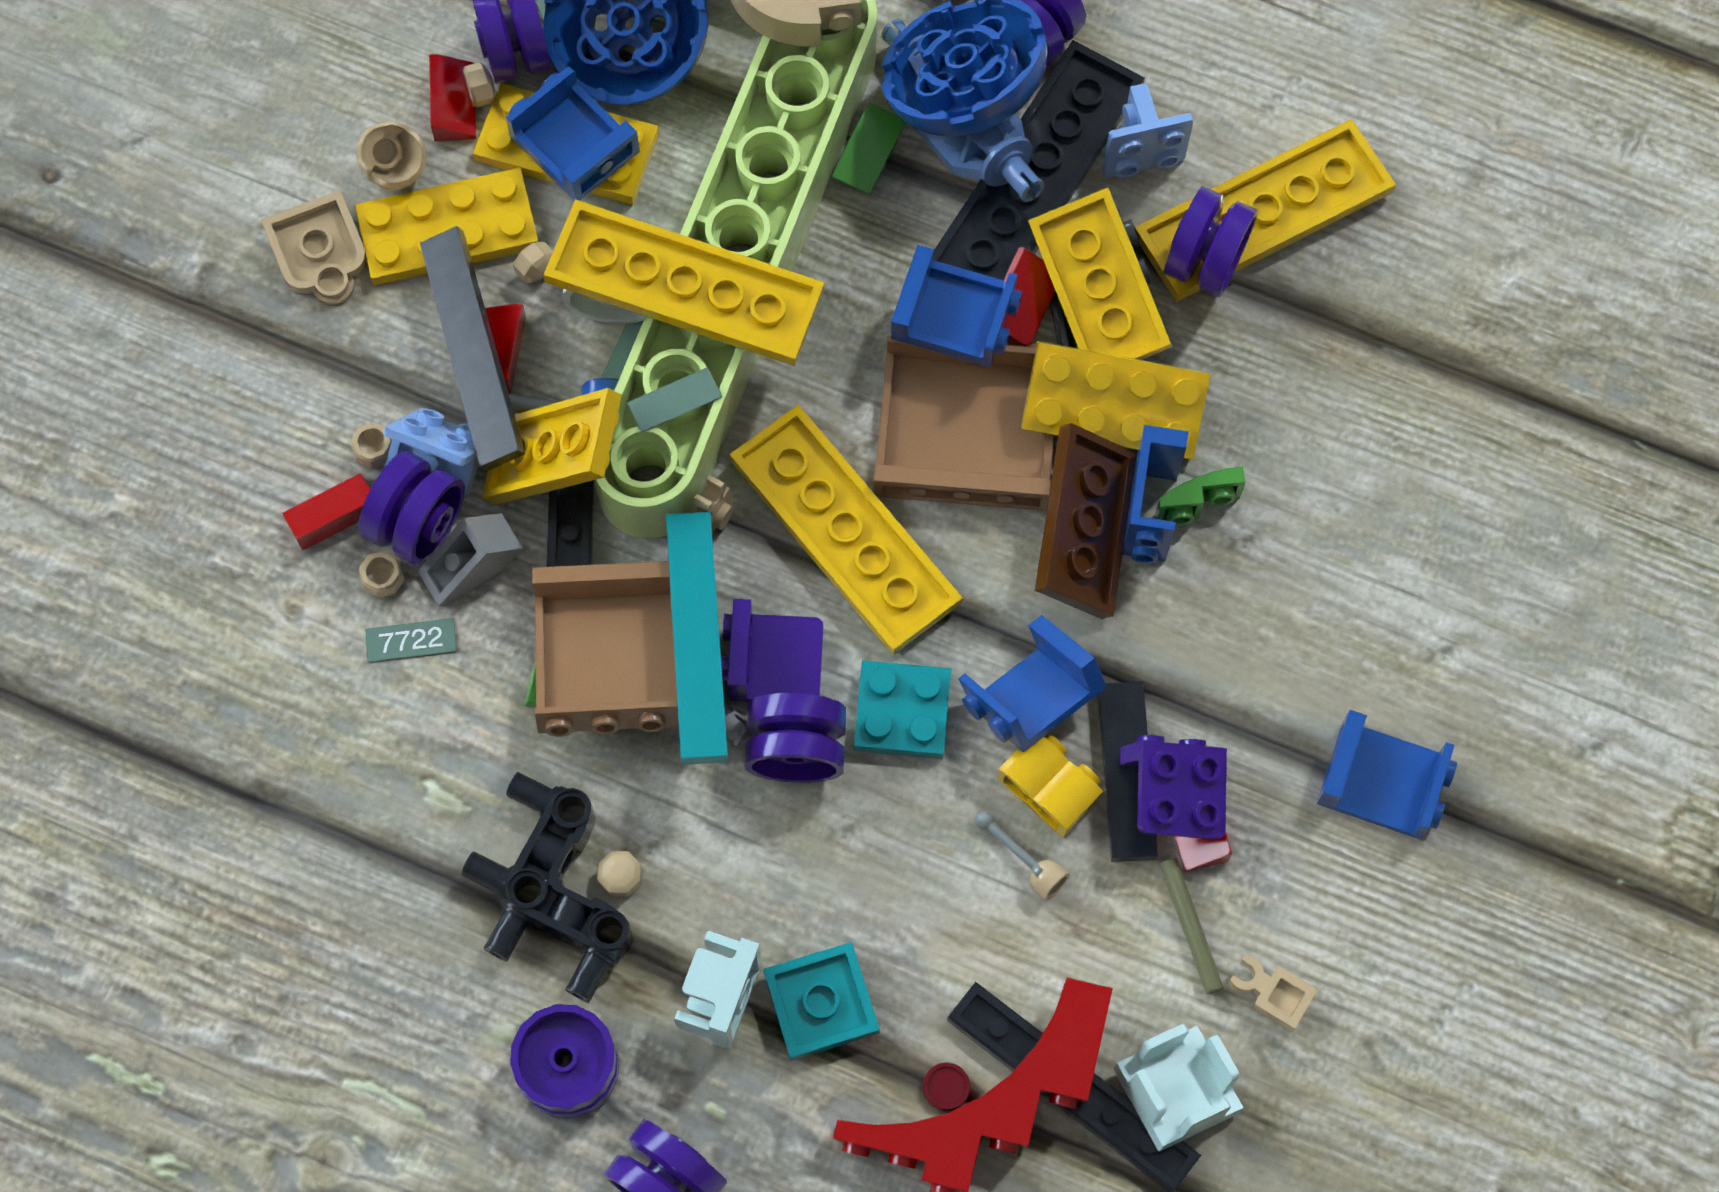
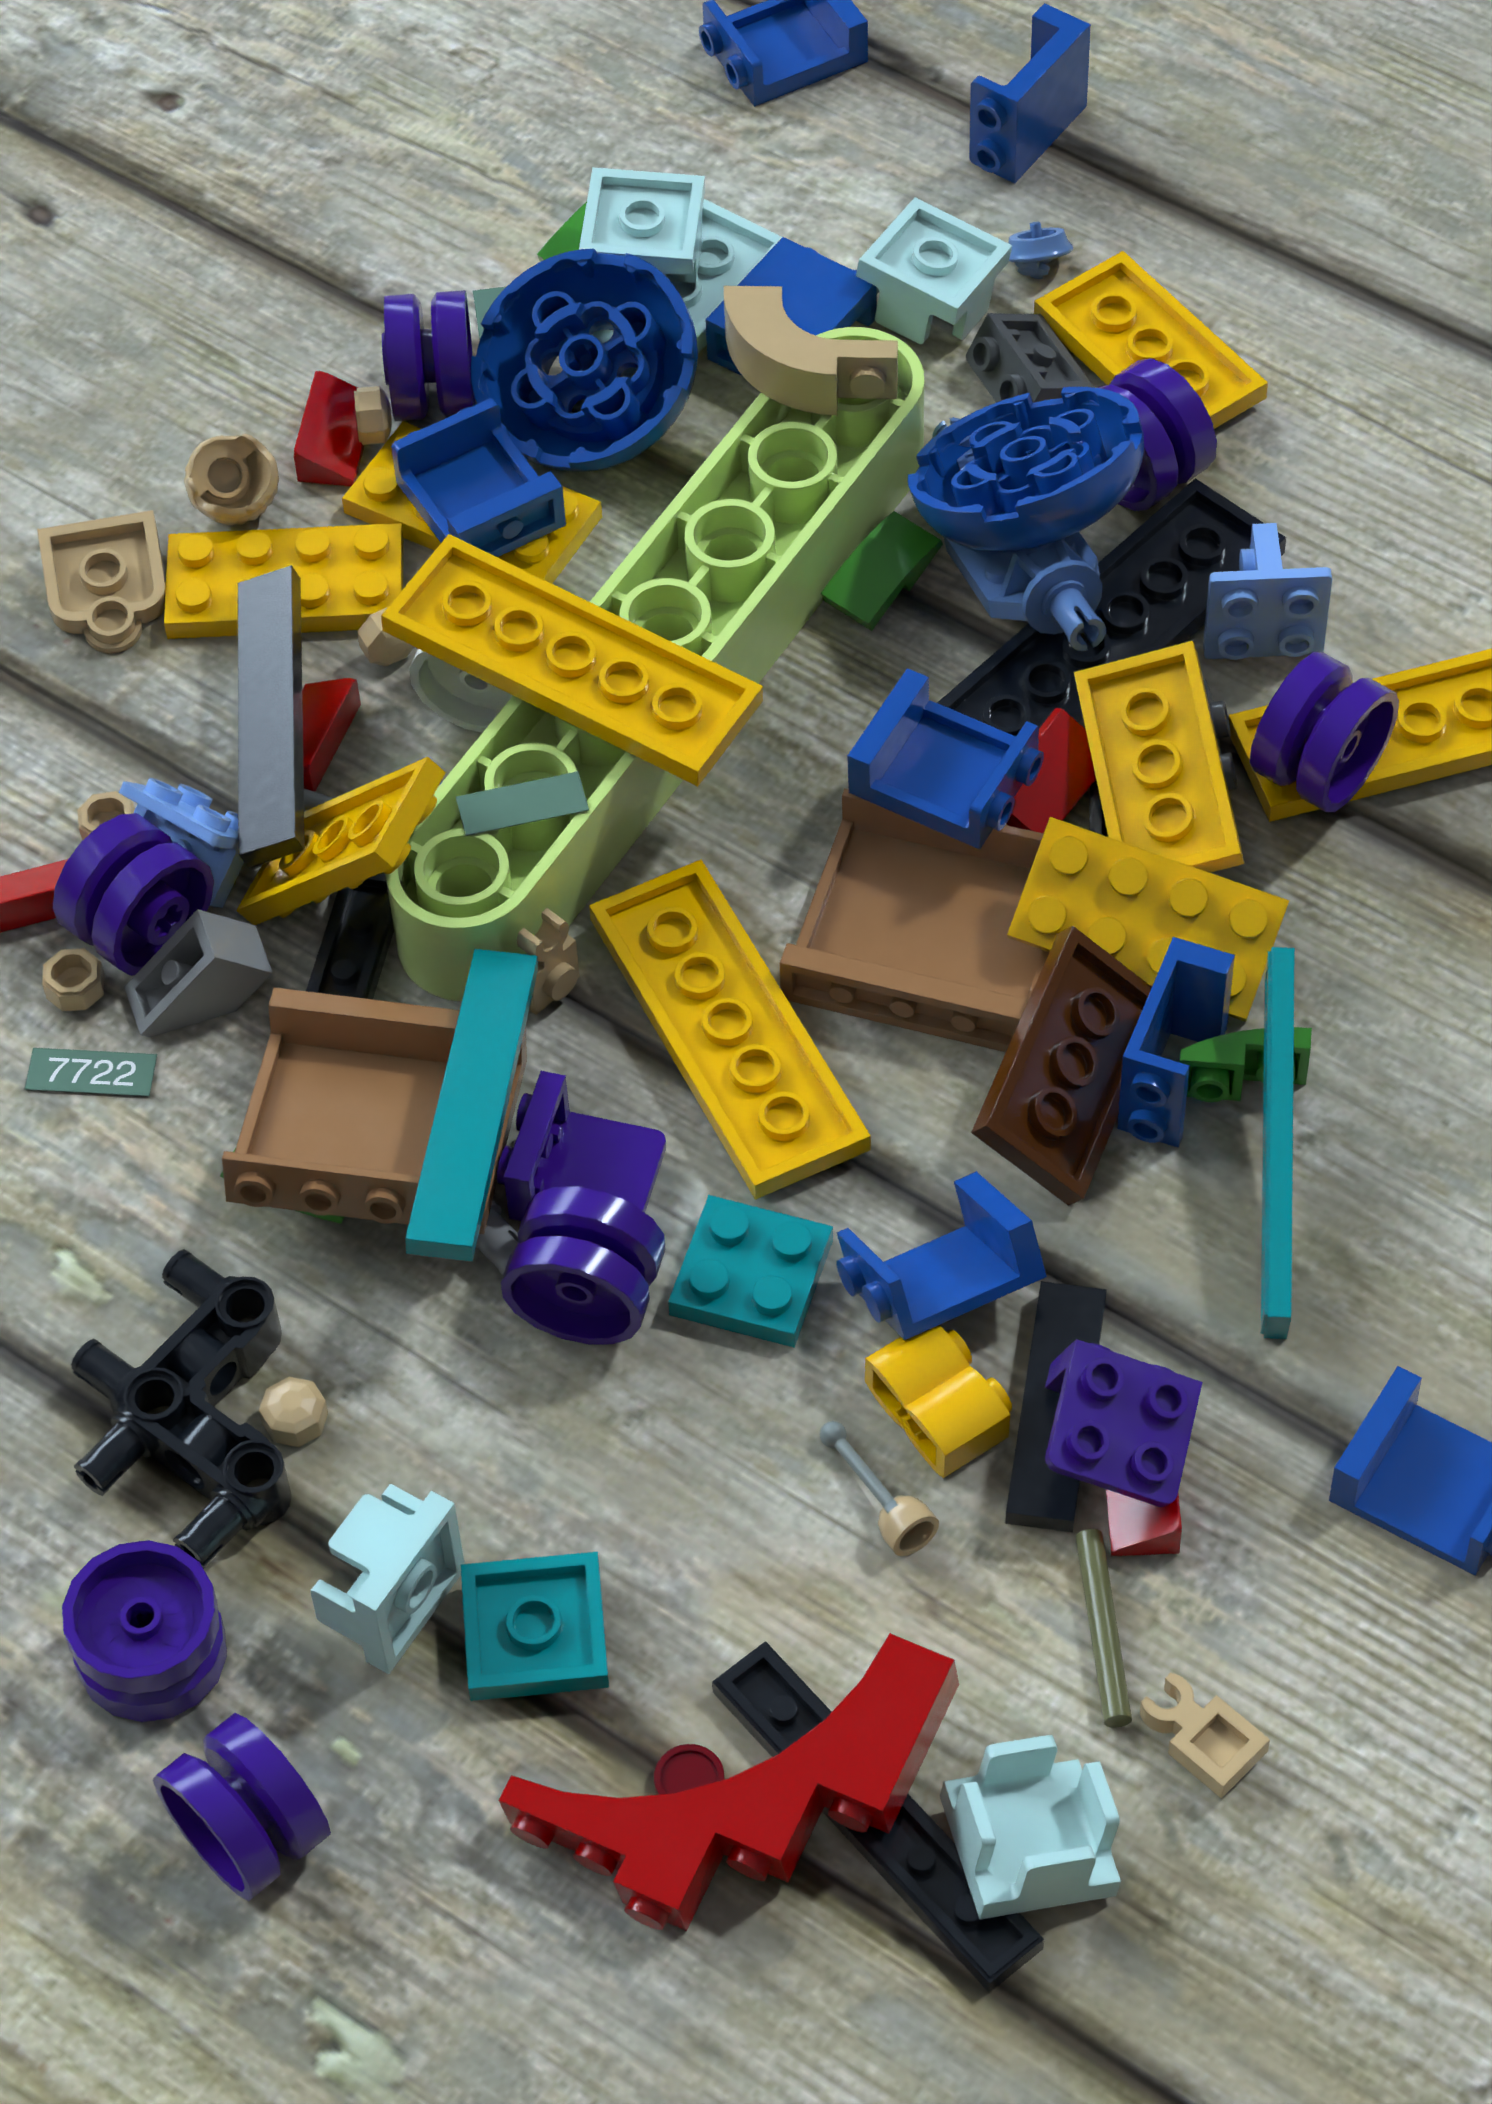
camera: 15 degrees right, 15 degrees down
none -> teal tile [1260,947,1295,1339]

